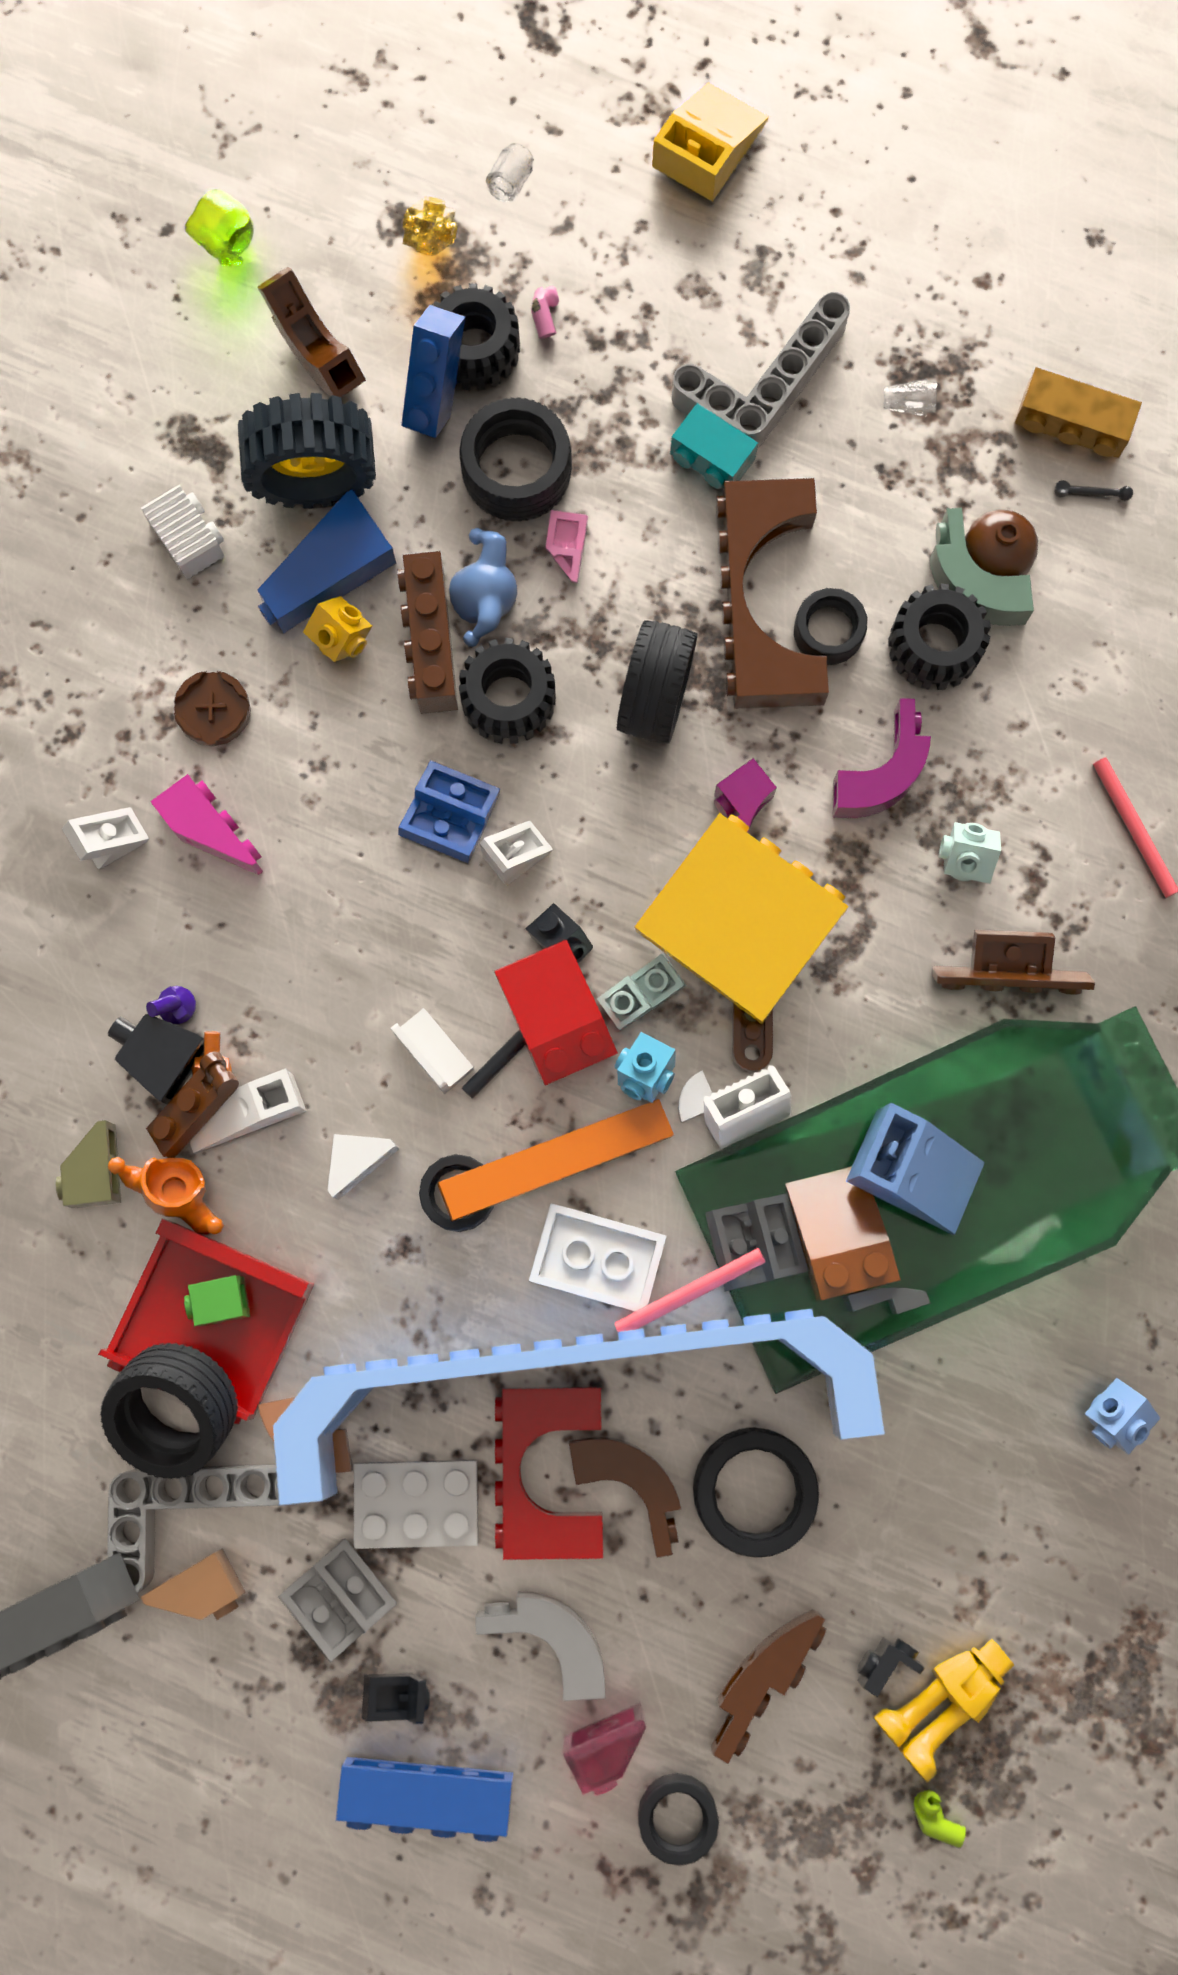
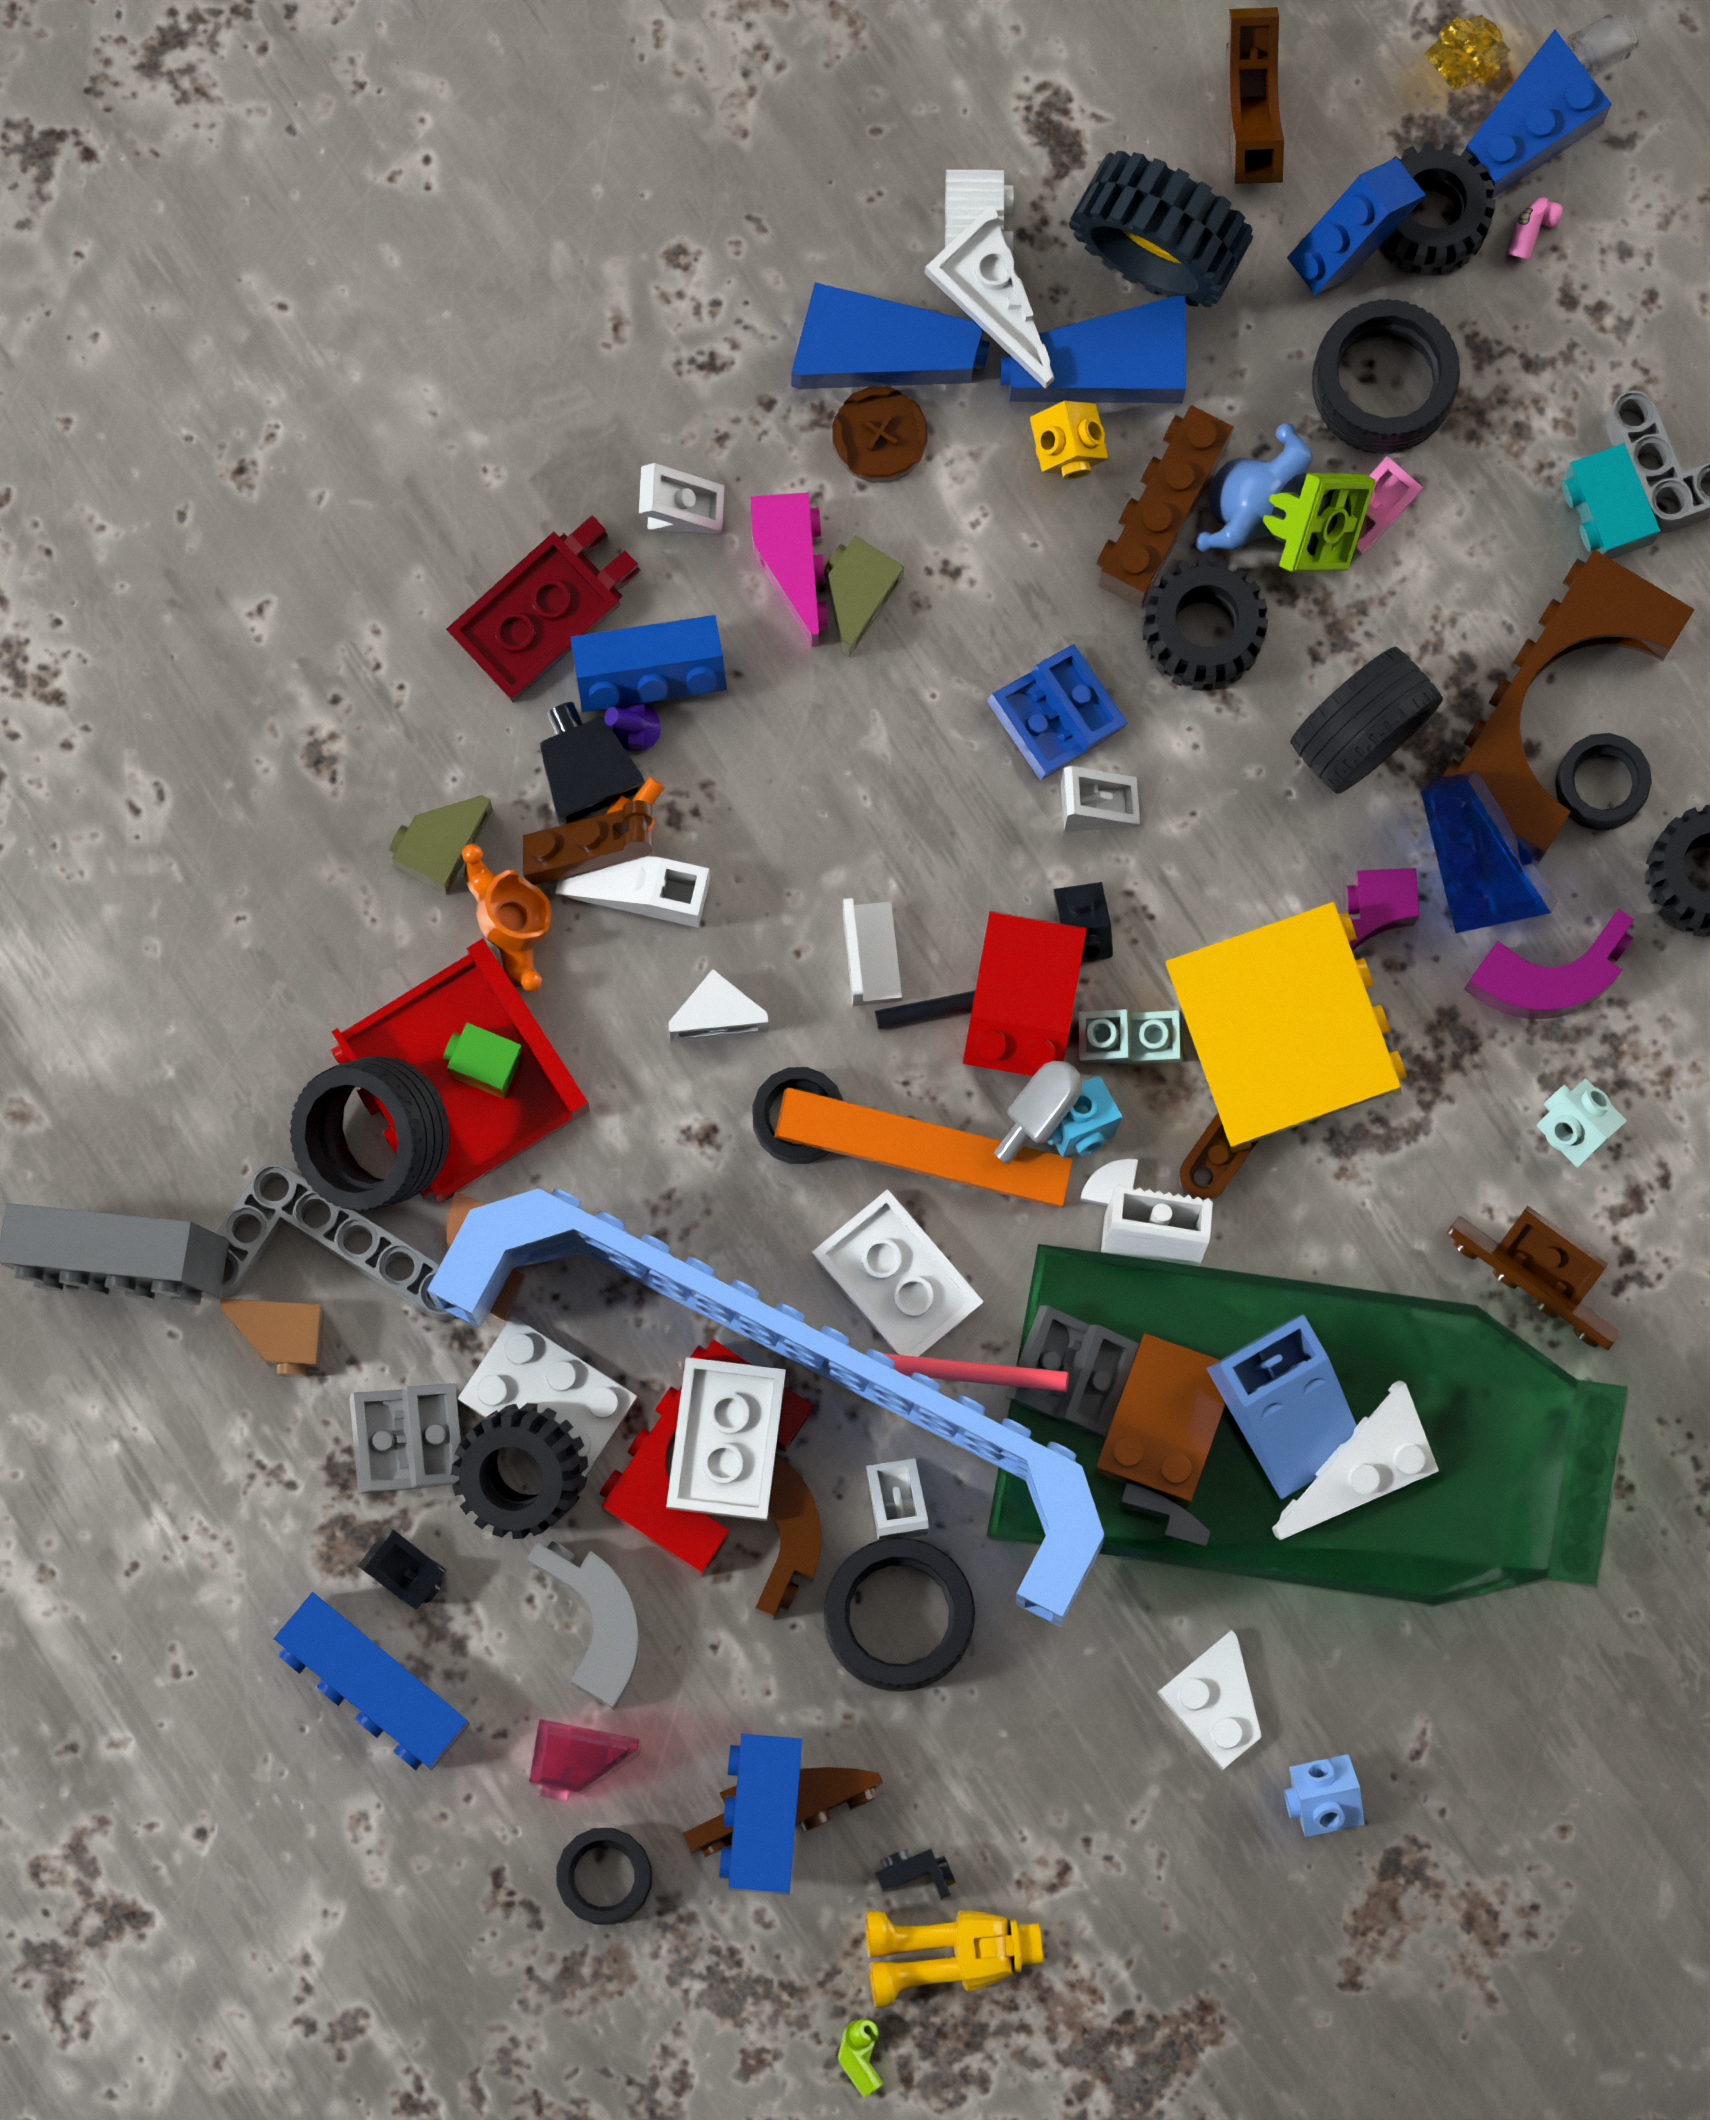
camera: 30 degrees right, 0 degrees up
none -> dark red tile [446,515,641,702]
none -> black tyre [451,1403,588,1539]
none -> blue brick [570,615,727,712]
none -> white plate [666,1357,786,1521]
none -> blue brick [719,1734,802,1895]
none -> blue slope [791,282,990,389]
none -> olive slope [825,535,904,657]
none -> white slope [866,1458,929,1540]
none -> white wing [924,205,1054,389]
none -> light grey piece [994,1061,1082,1164]
none -> white wing [1157,1630,1262,1770]
none -> lime piece [1263,473,1376,572]
none -> white wing [1272,1380,1439,1540]
none -> clear blue wedge [1420,770,1558,933]
none -> blue wedge [1465,29,1612,199]

